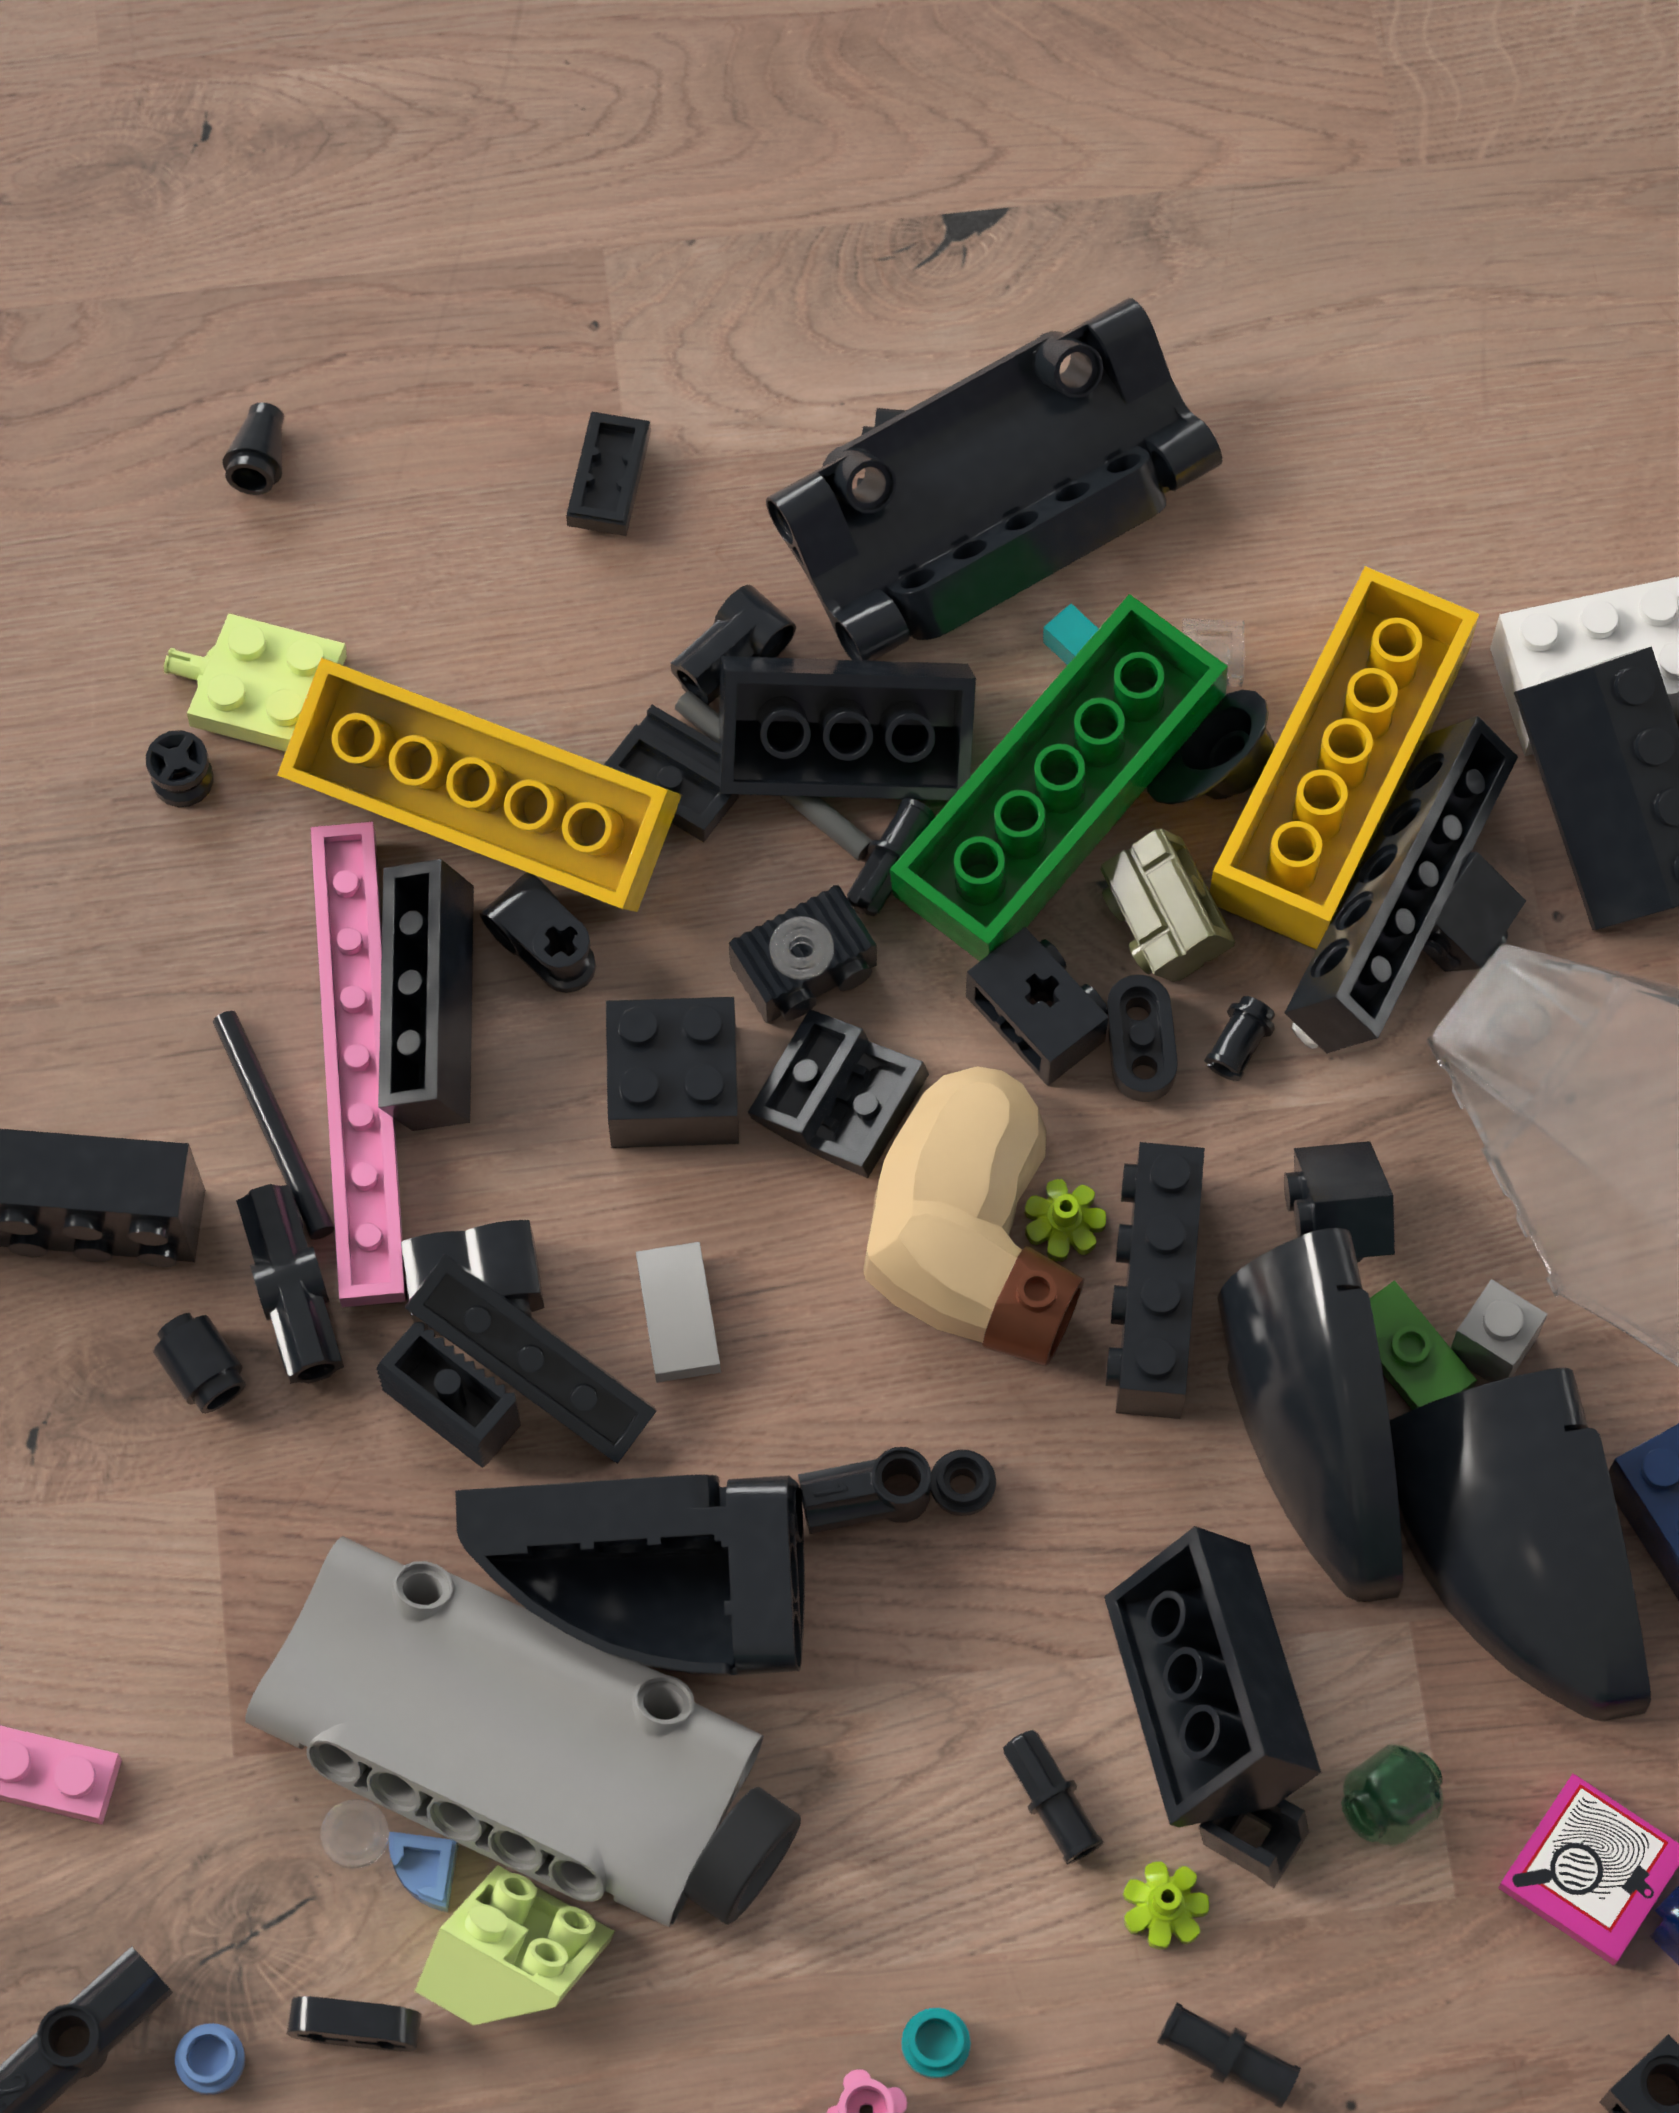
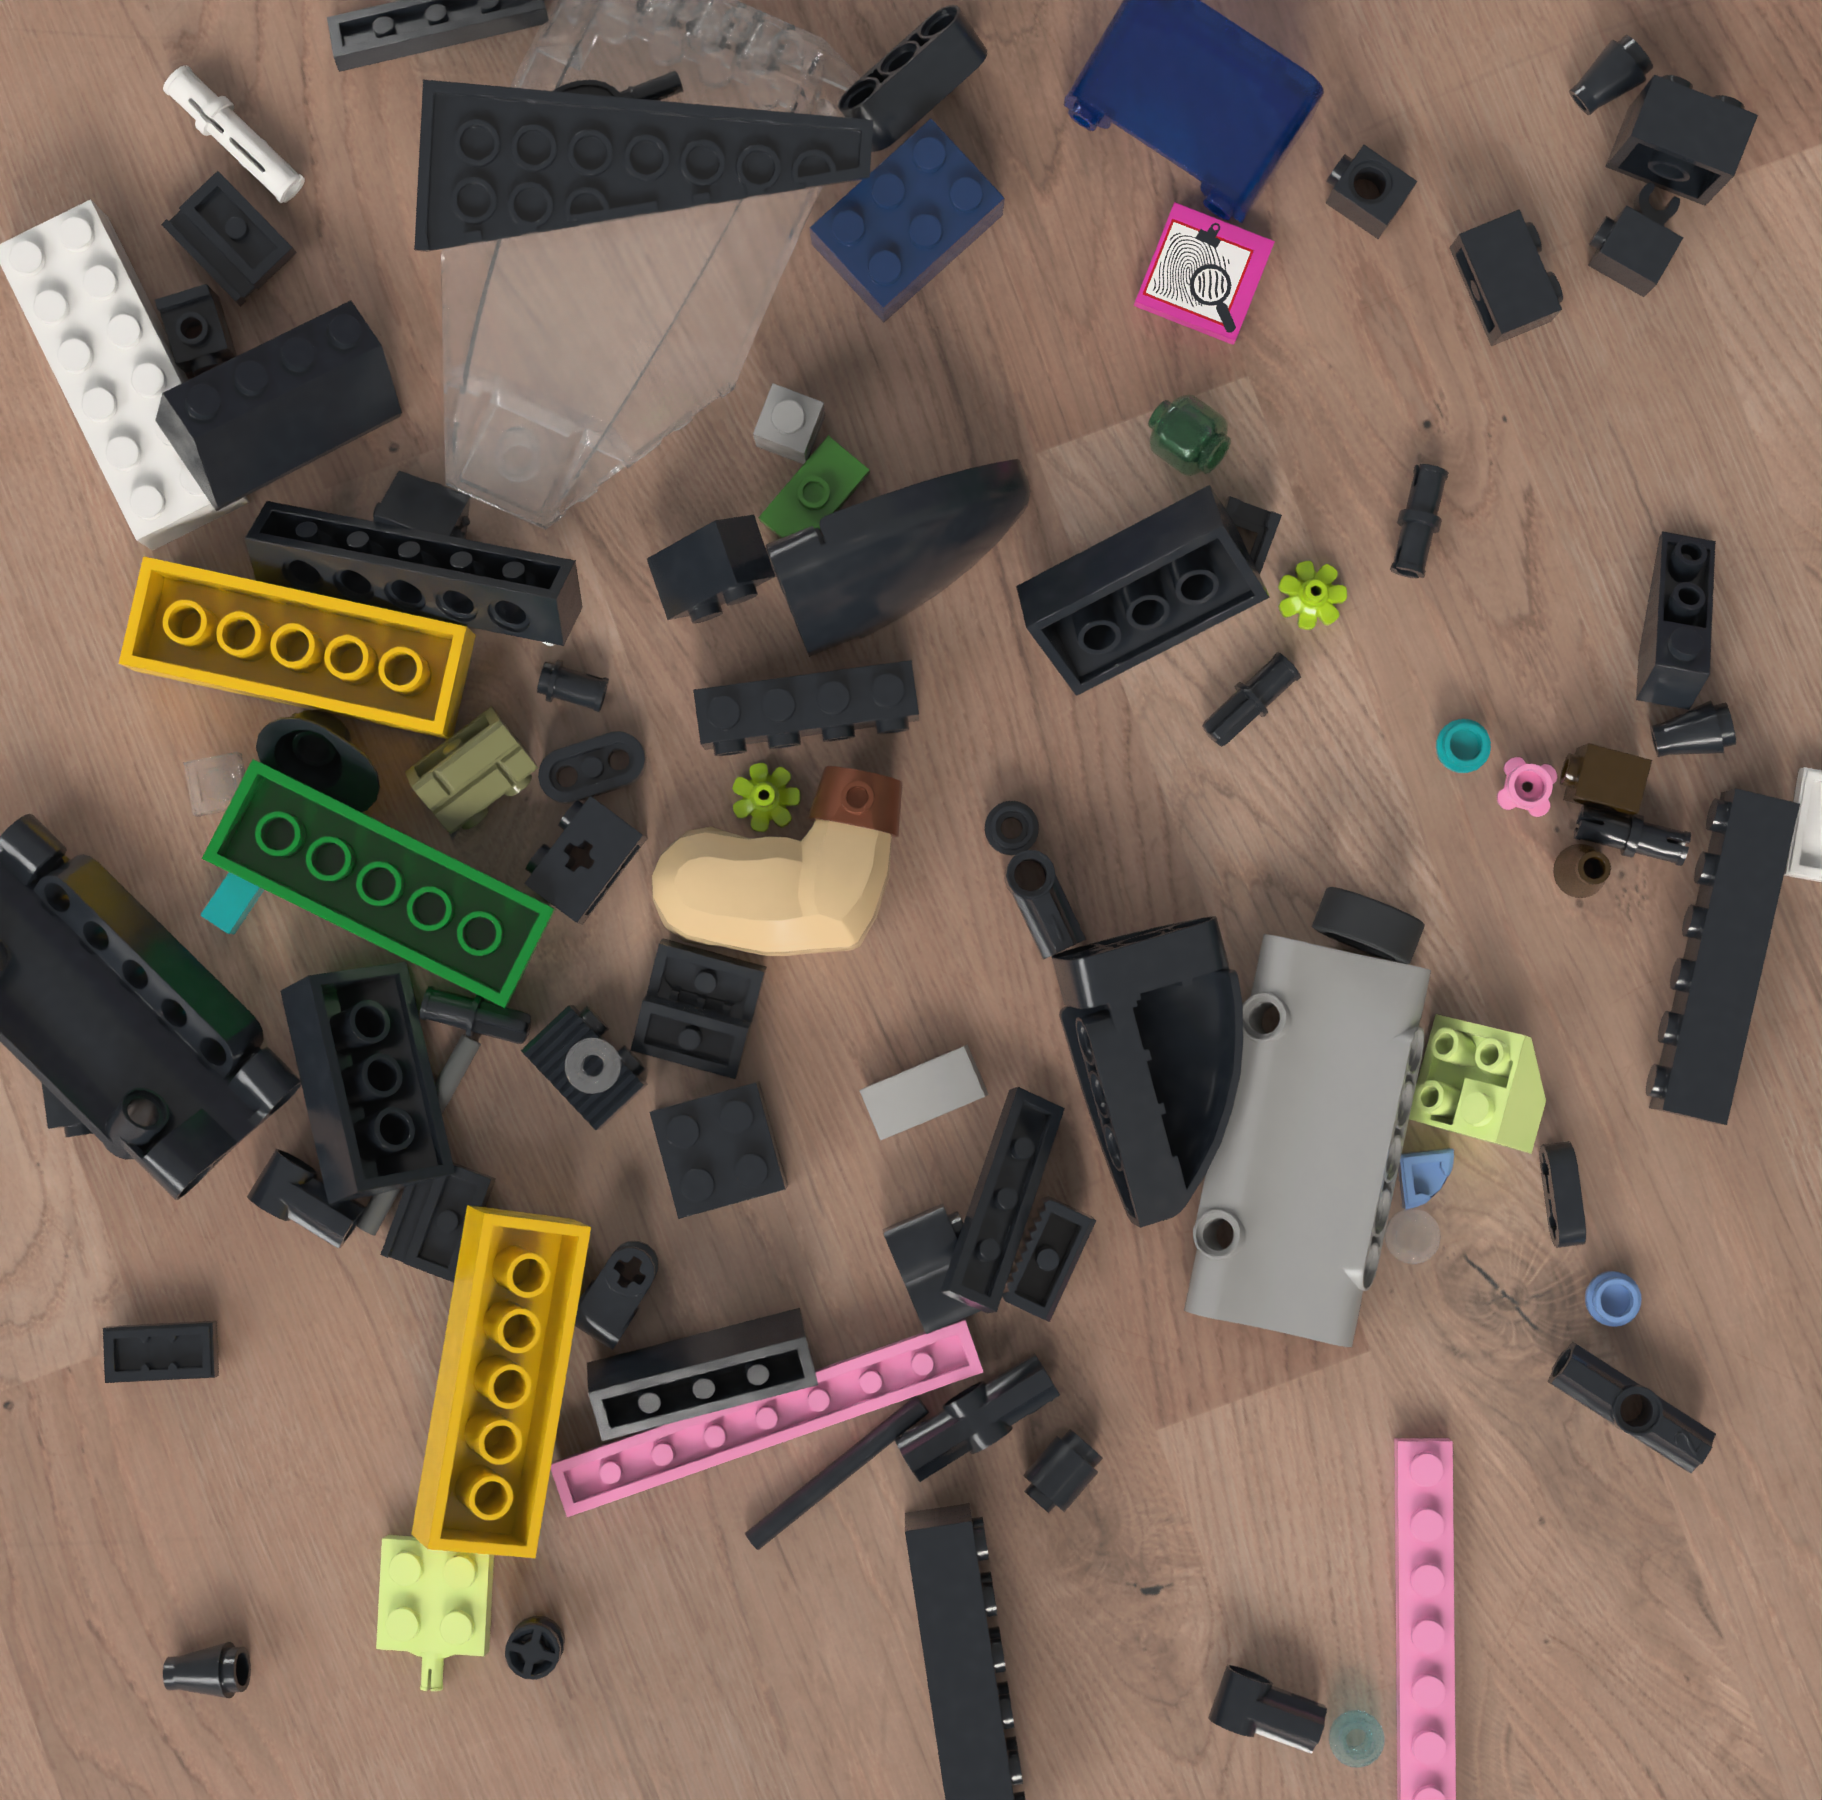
camera: 105 degrees left, 20 degrees up
black panel [1390,1368,1651,1721] -> none

